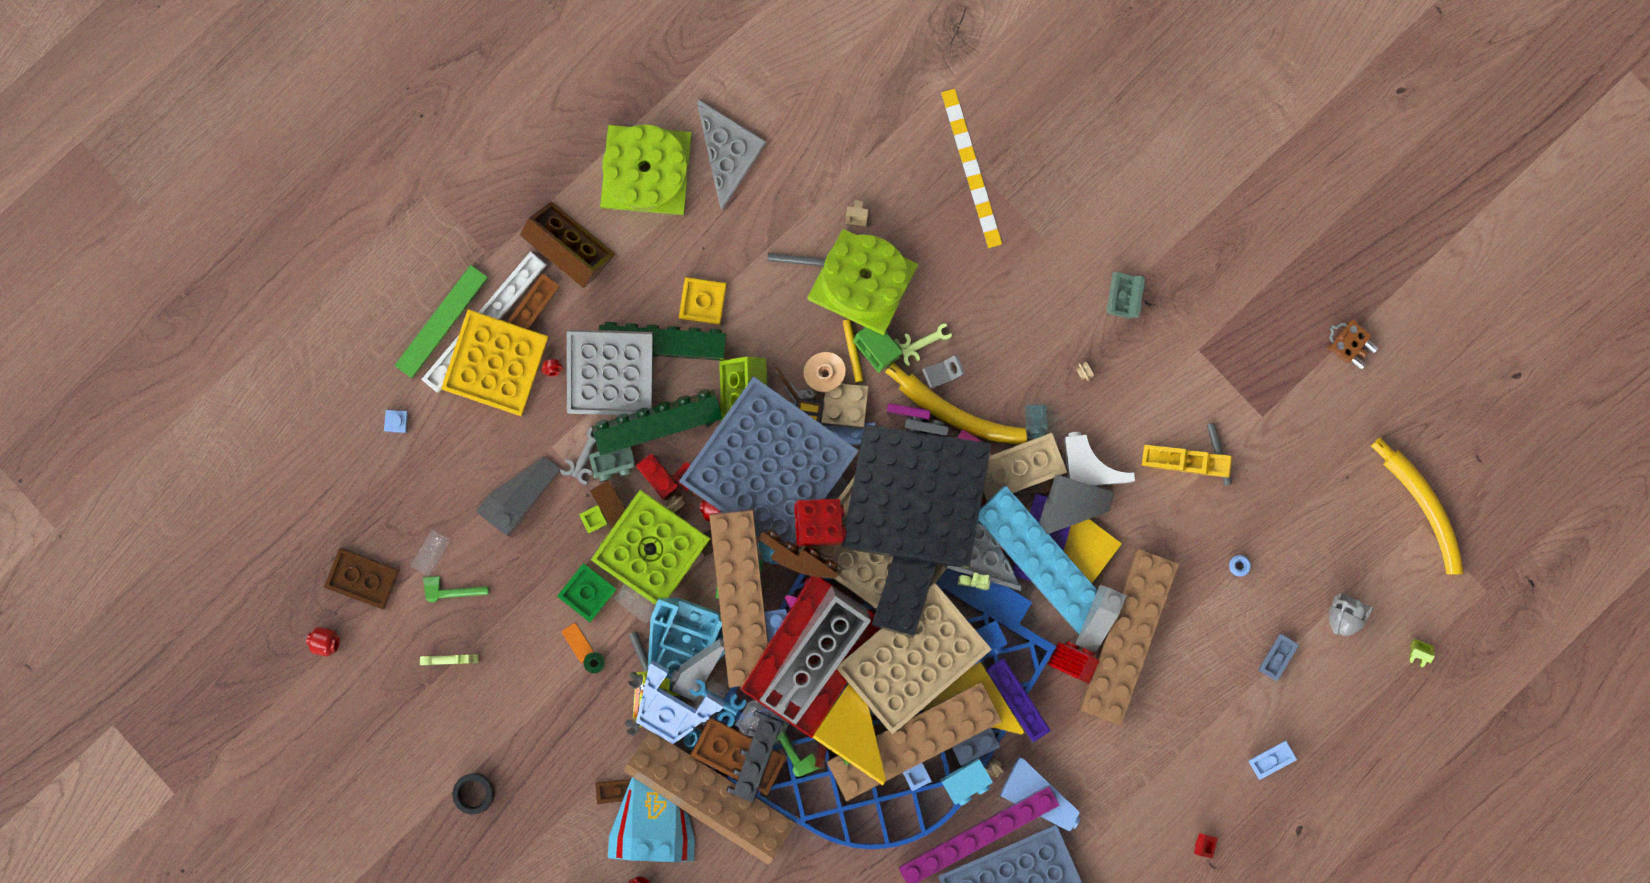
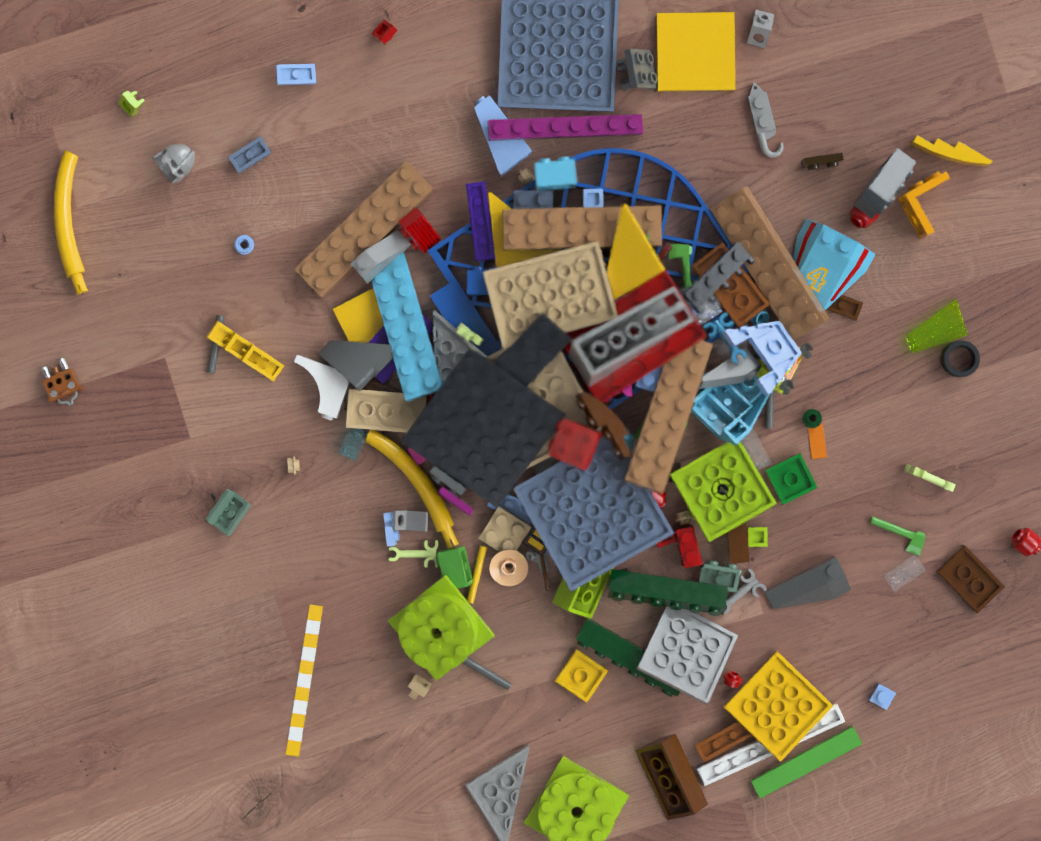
camera: 160 degrees left, 5 degrees up
none -> light blue plate [383,512,400,547]
none -> clear neon green wing [906,298,968,353]

